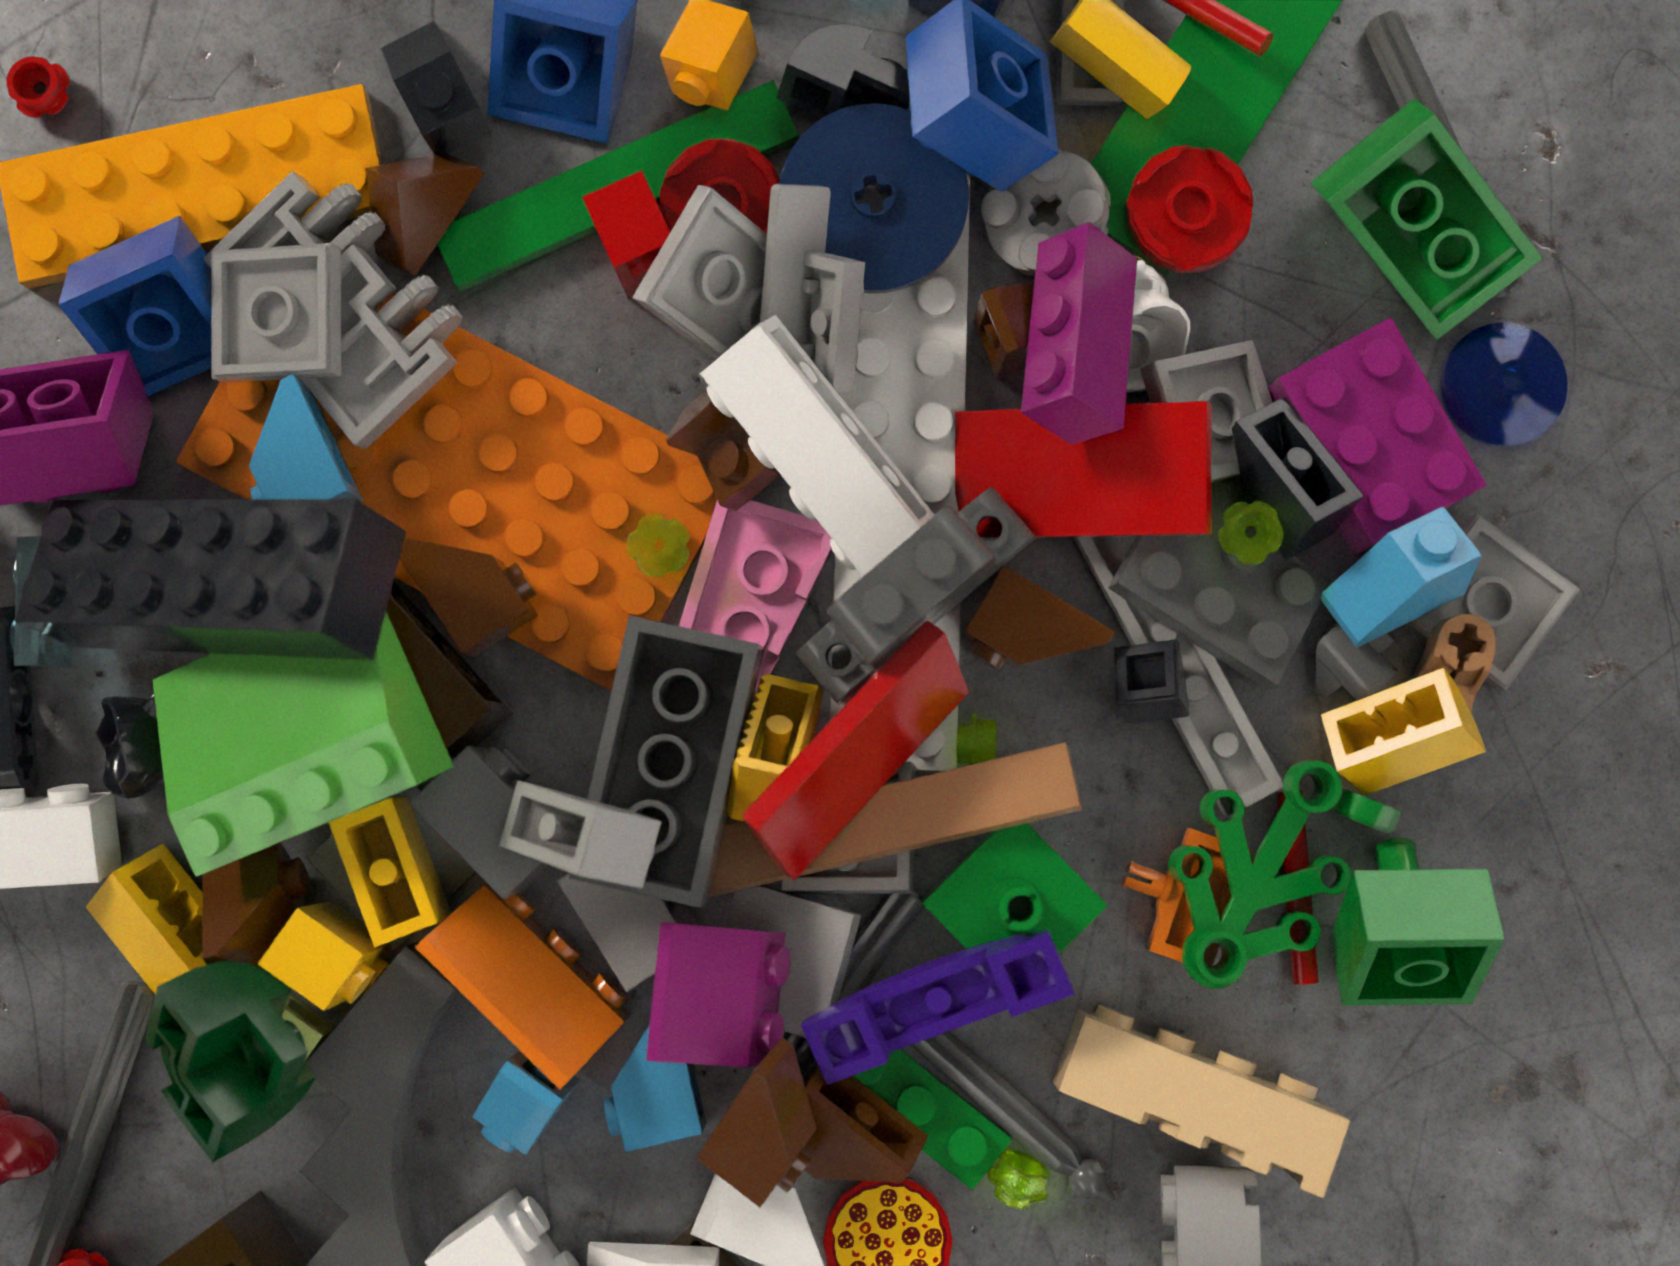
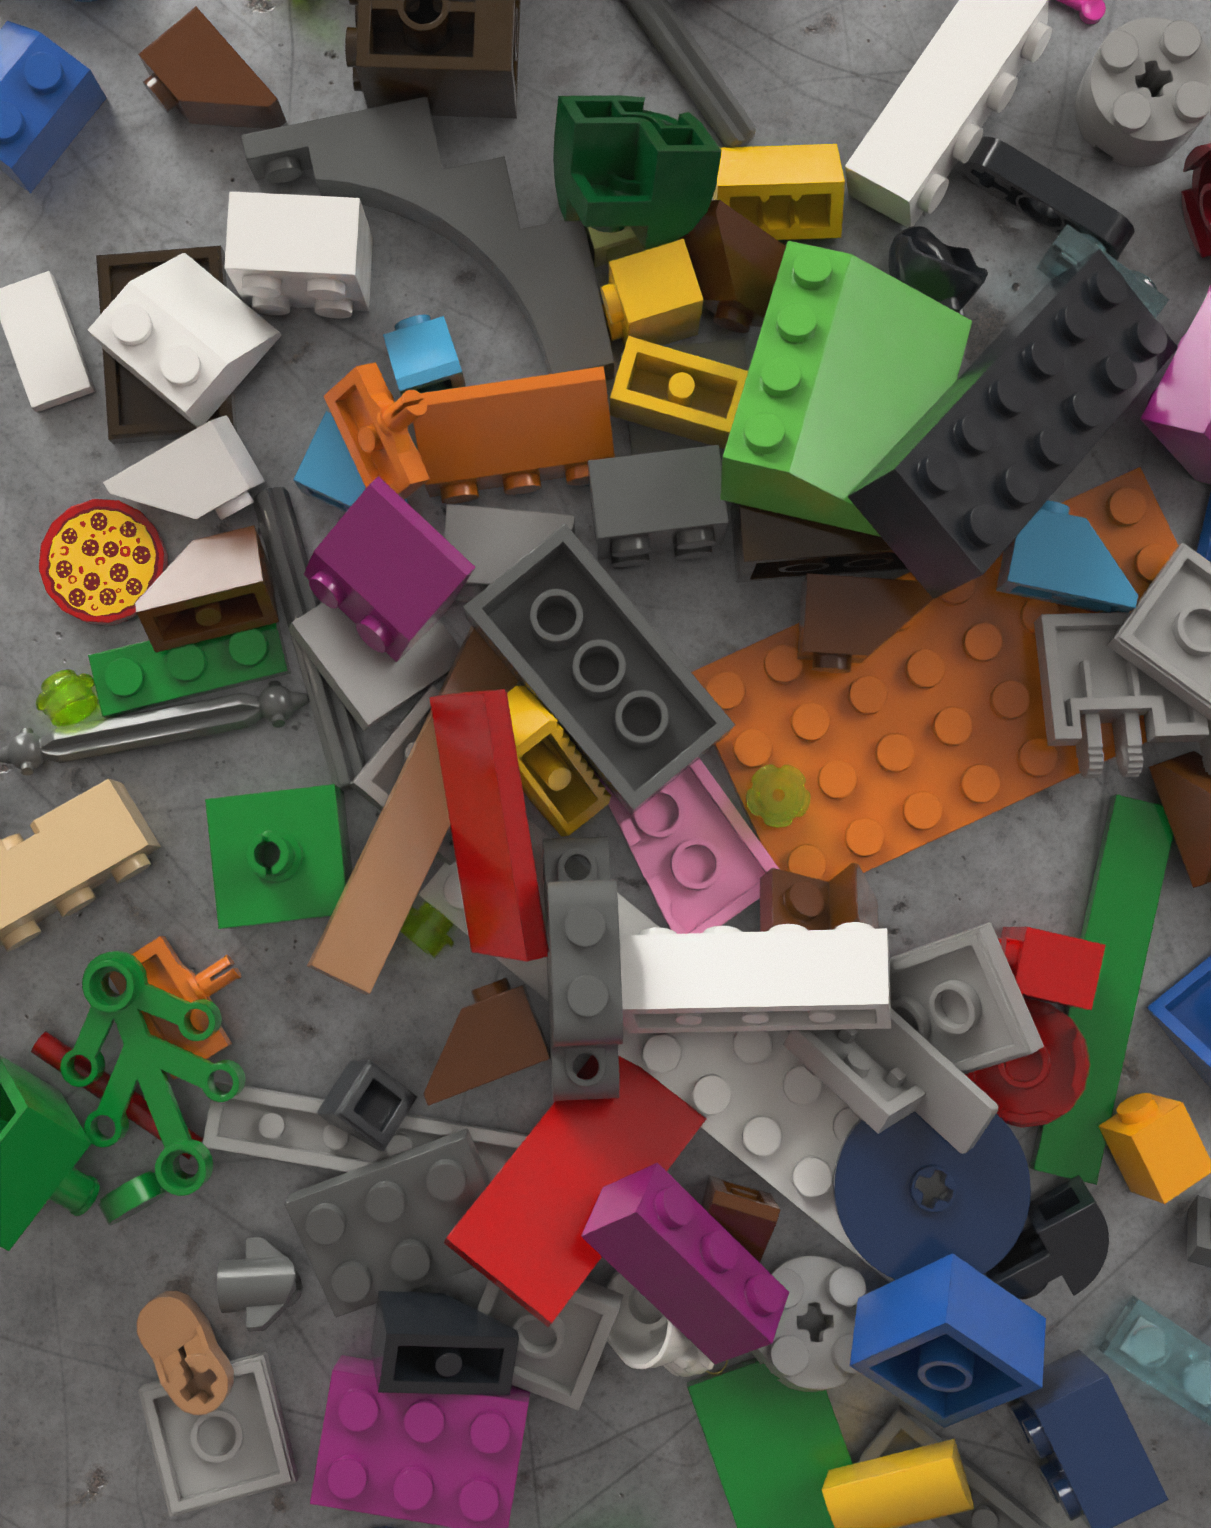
camera: 125 degrees right, 0 degrees up
light grey slope [499,780,661,888] -> none
reddish brown slope [696,1037,817,1208] -> none
dark purple slope [801,930,1075,1085] -> none
red tile [1125,145,1254,273] -> none
clear neon green plate [1218,501,1283,565] -> none
dark azure slope [1320,506,1482,648] -> none
yellow brick [1321,668,1486,796] -> none
none -> orange plate [323,362,430,500]

